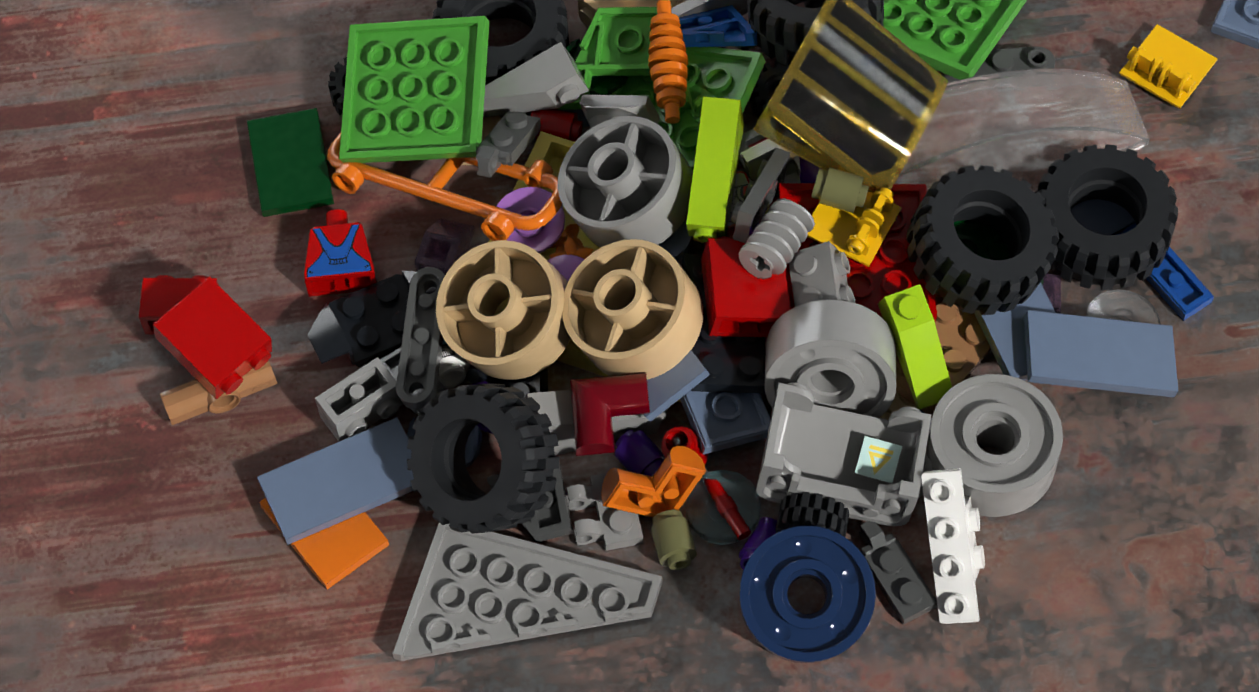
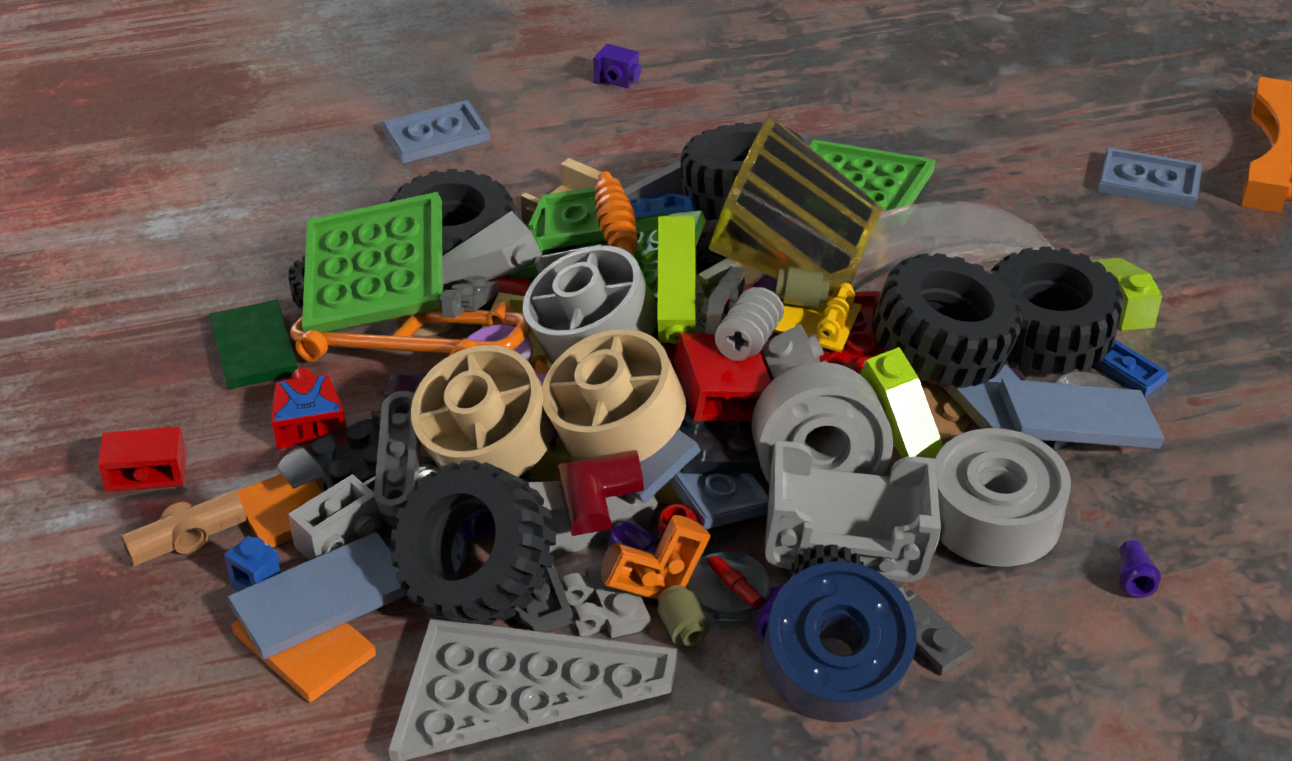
camera: 10 degrees left, 20 degrees down
red brick [153,276,272,399] -> none
light aqua tile [855,435,902,483] -> none
white bracket [921,468,985,624] -> none
yellow hinge [1119,24,1218,109] -> none
none -> blue brick [224,536,282,591]
none -> orange tile [236,474,322,547]
none -> lime slope [1090,257,1162,331]
none -> dark purple cone [1119,540,1161,598]

